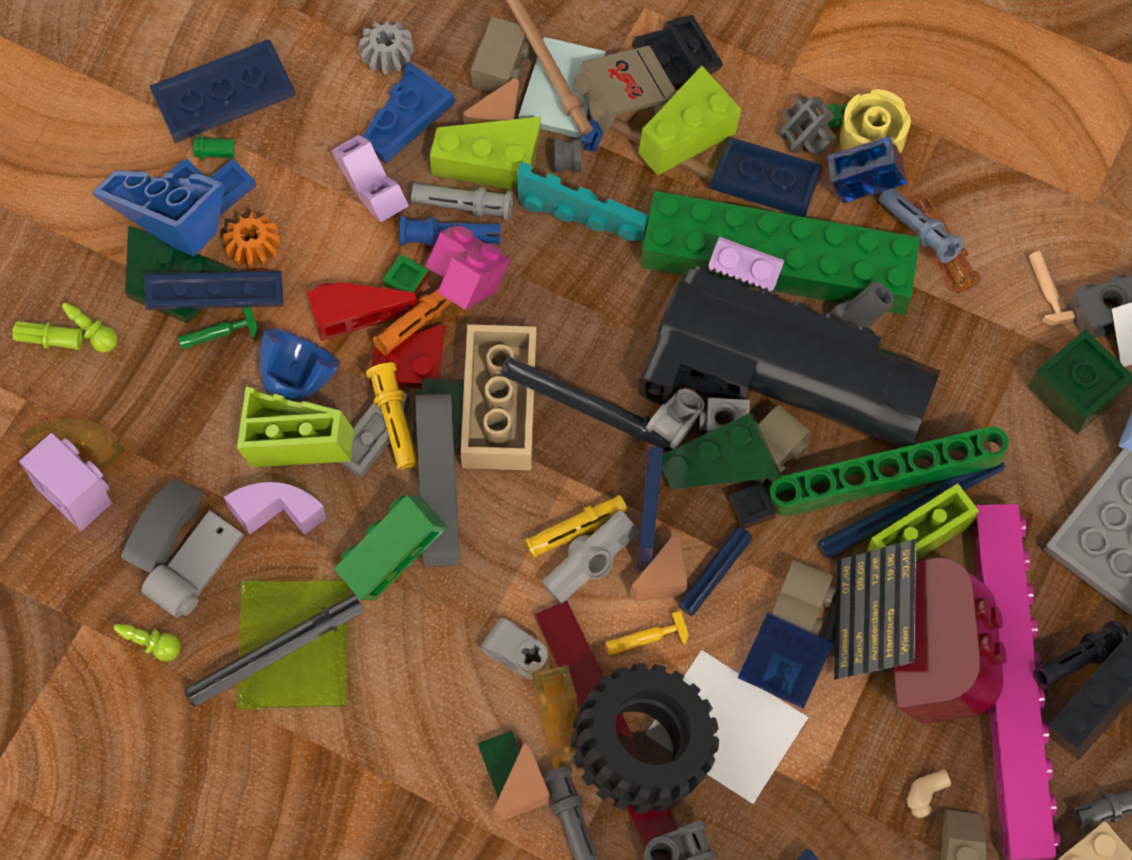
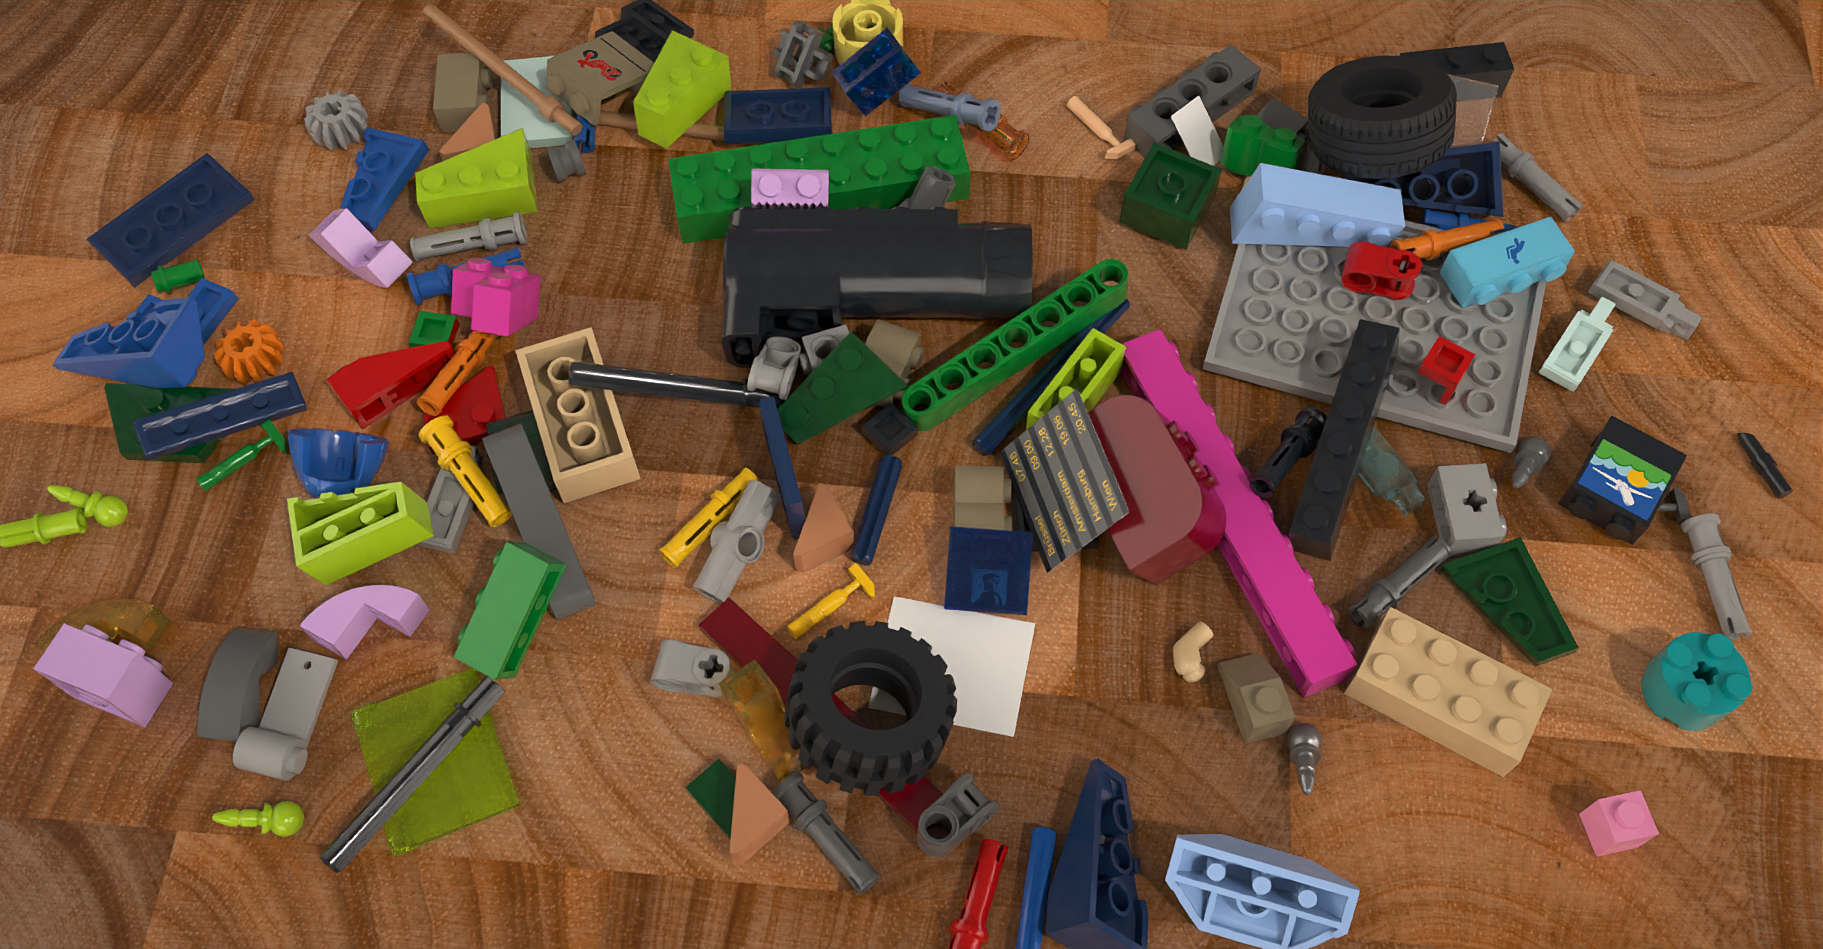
camera: 20 degrees left, 5 degrees down
teal wing [517,162,649,242] -> none

